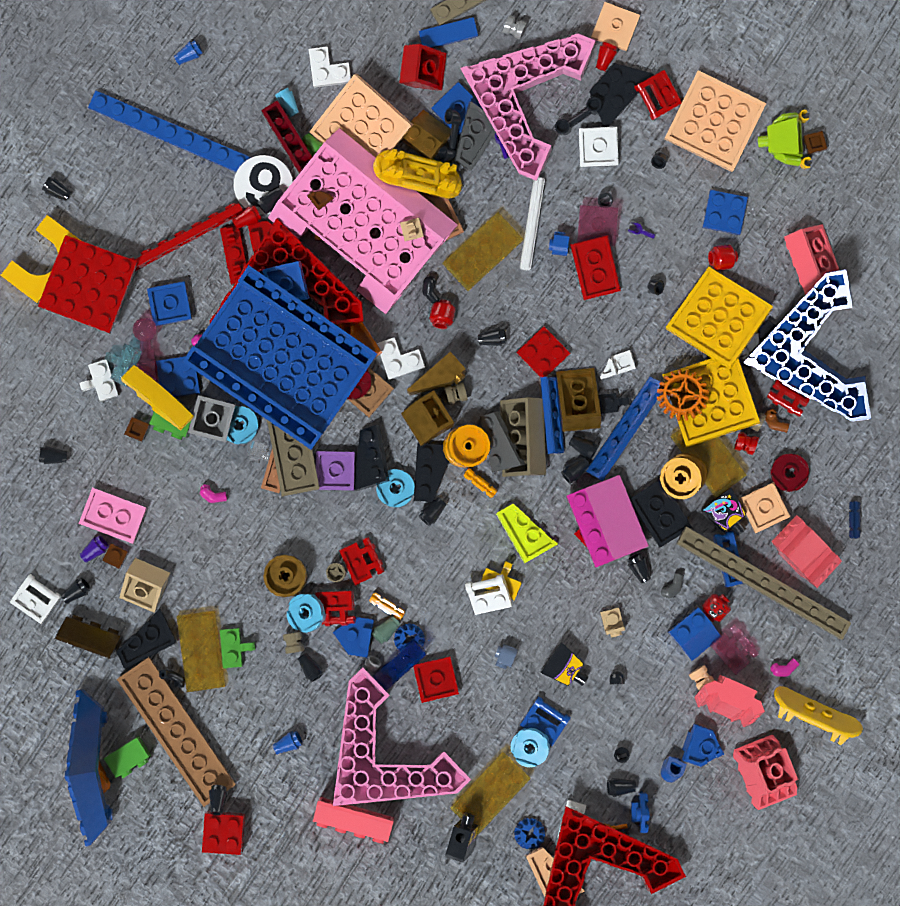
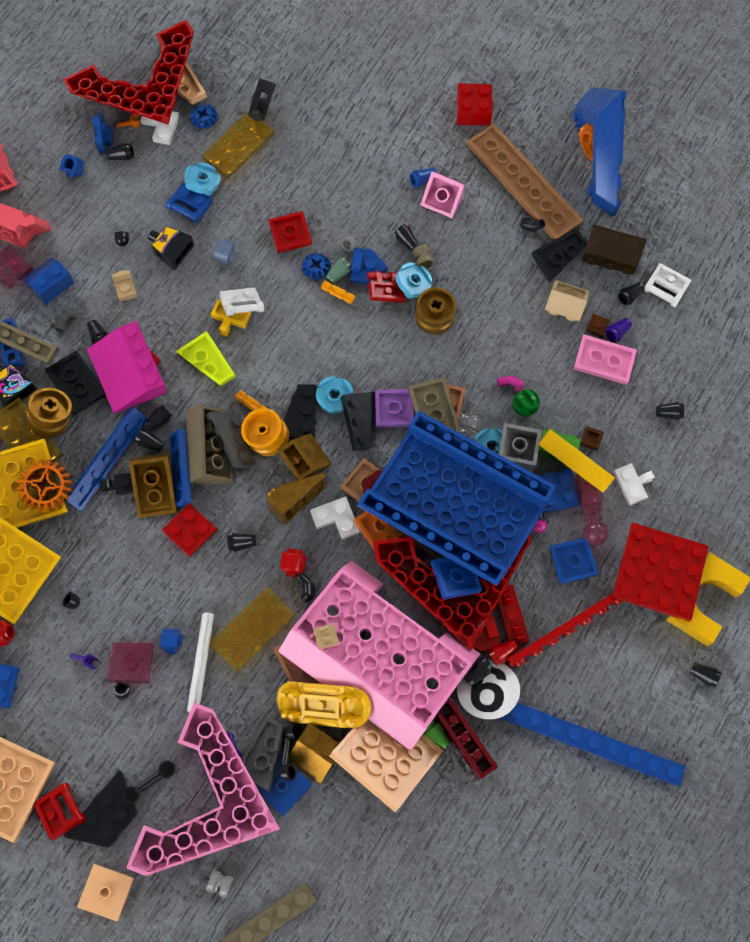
camera: 175 degrees right, 15 degrees down
clear light blue plate [104,343,142,387] -> none
bright green brick [104,736,151,778] -> none
blue cone [174,40,203,65] -> none
clear yellow plate [177,610,226,692] -> none
black cone [209,785,228,815] -> none
bright green plate [220,628,255,668] -> none
medium azure cone [275,88,299,117] -> none
reddish brown tile [307,191,334,211] -> none
white plate [309,47,351,88] -> none
coral slope [313,797,394,844] -> none
dark tan wheel [326,563,346,582] -> none
bright pink wedge [333,668,471,806] -> none
red plate [339,537,385,585] -> none
clear blue plate [372,639,427,691] -> none
red slope [399,44,447,91] -> none
blue tile [419,17,478,48] -> none
black cone [419,498,446,526] -> none
dark tan wheel [445,382,468,405] -> none
red tile [570,235,621,300] -> none
white plate [579,127,618,167] -> none
red cone [595,42,618,72] -> none
white slope [600,350,637,379] -> none
black hinge [614,747,630,763] -> none
black hinge [651,152,667,169] -> none
blue plate [682,724,724,767] -> none
light nougat wheel [689,664,715,691] -> none
red head [702,594,731,622] -> none
none -> bright pink slope [420,171,465,218]
none -> green piece [512,389,540,417]

